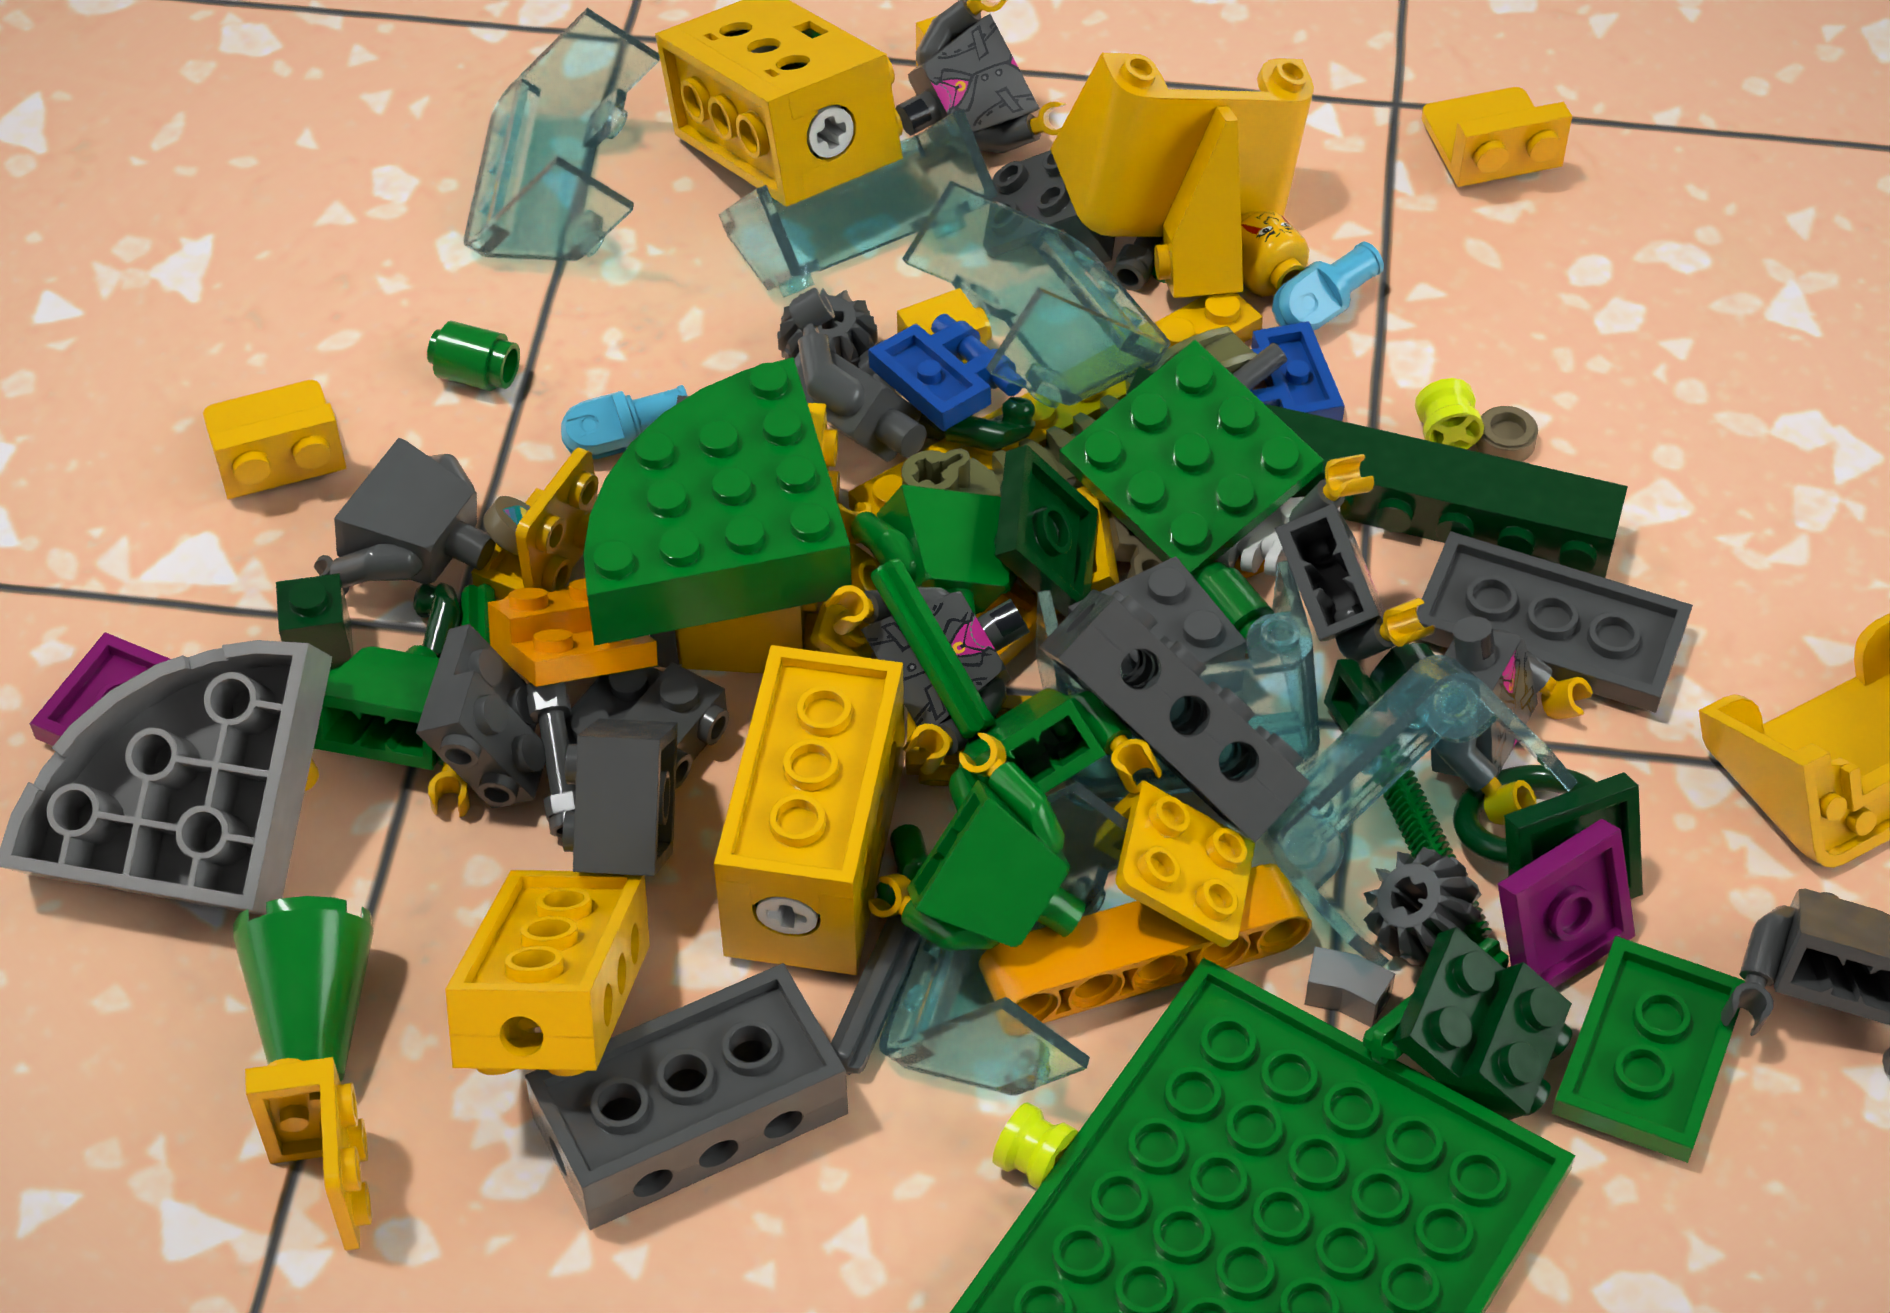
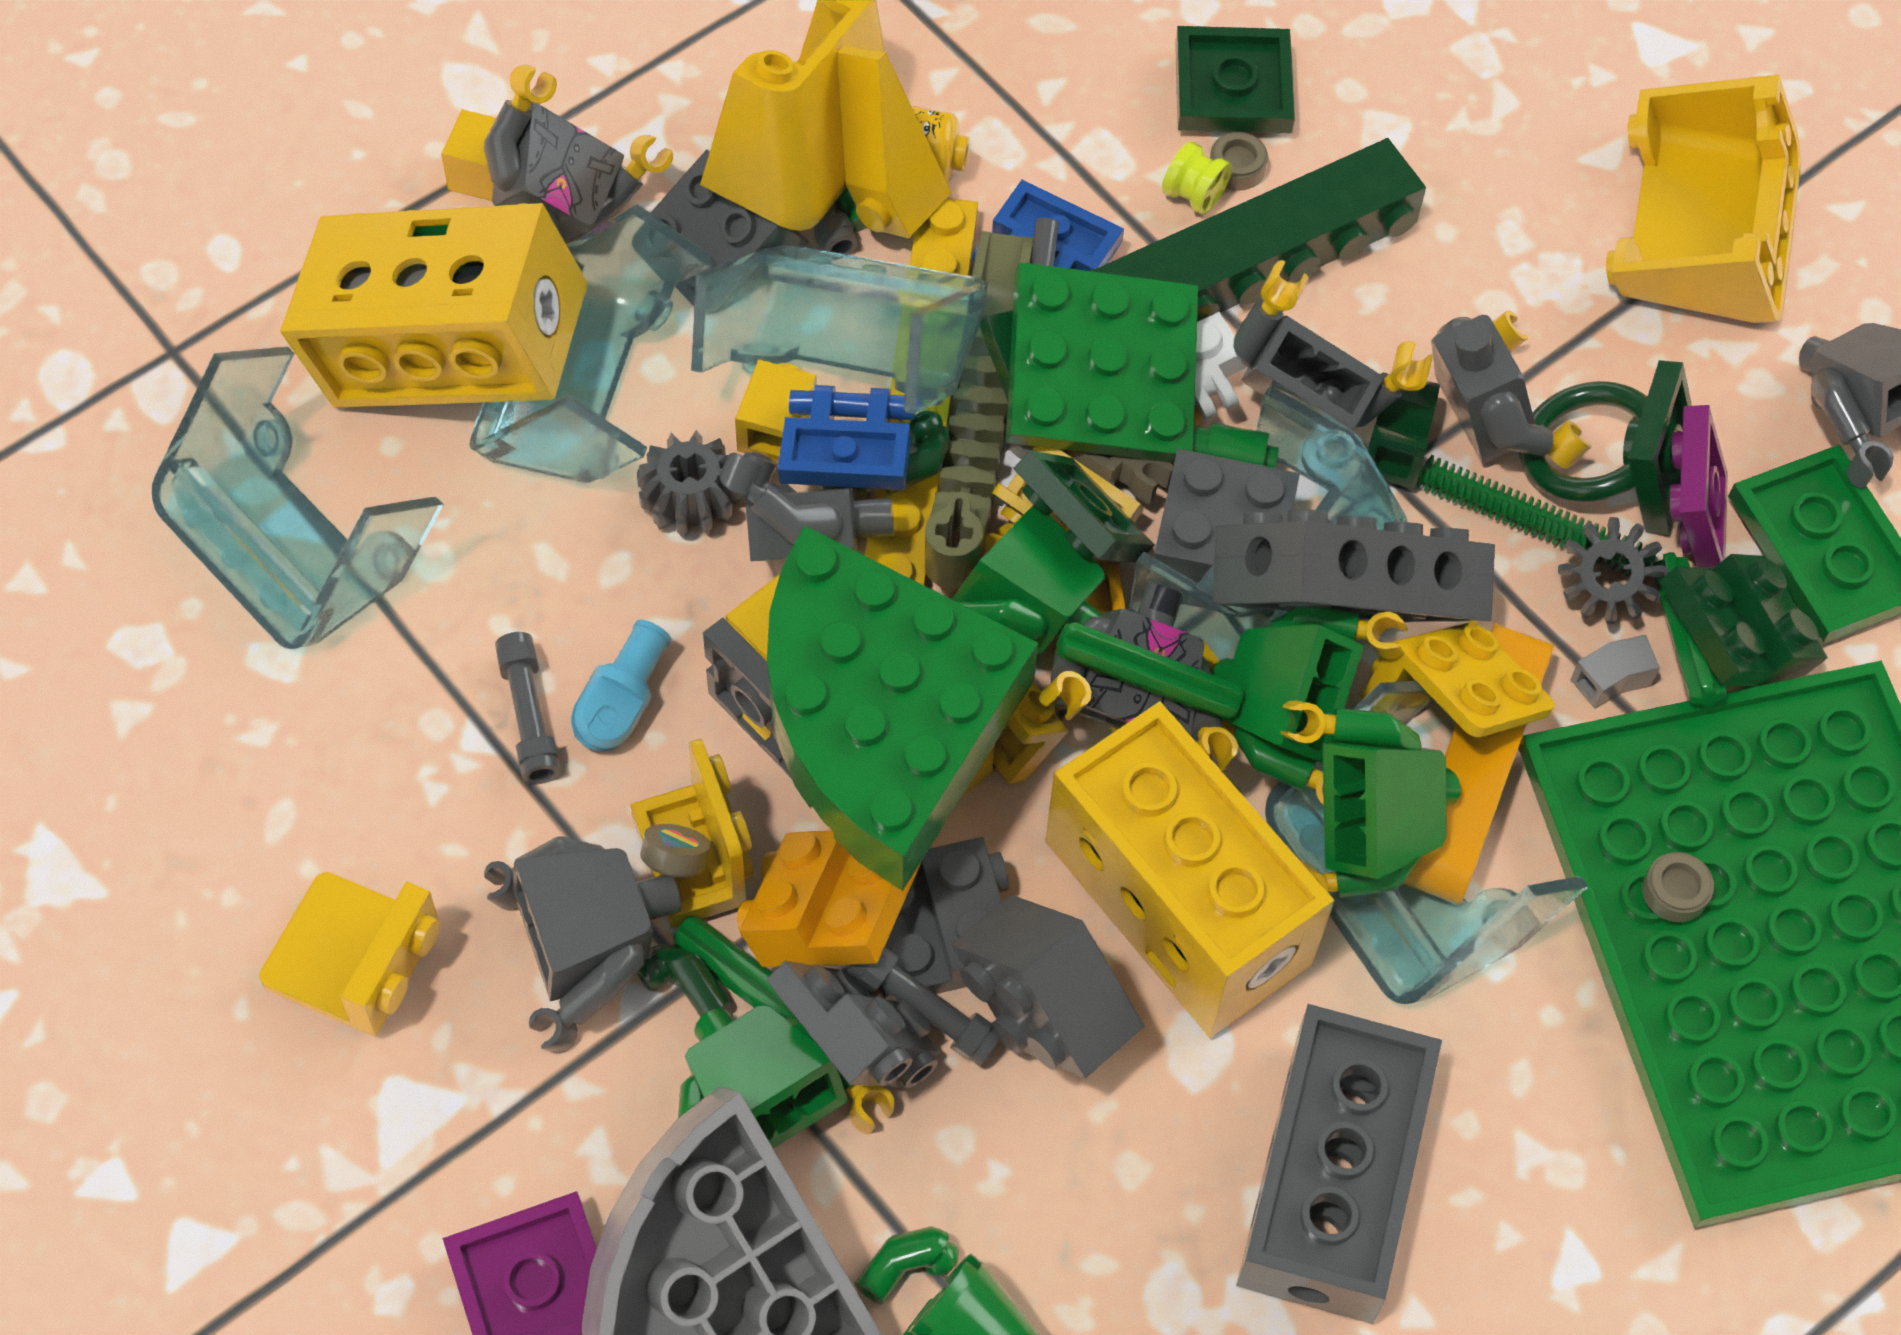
camera: 50 degrees left, 10 degrees up
dark green brick [276,573,354,670] -> none
green brick [427,320,520,391] -> none
yellow brick [445,870,650,1076] -> none
dark grey axle [831,902,923,1075] -> none
neon yellow wheel [992,1102,1078,1189] -> none
clear light blue windscreen [1260,655,1578,967] -> none
medium azure arm [1272,241,1384,331] -> none
dark grey plate [1417,531,1693,713] -> none
none -> dark grey bar [495,632,561,784]
none -> green arm [854,1226,959,1305]
none -> dark green plate [1175,26,1295,133]
none -> dark tan tile [1642,852,1714,922]

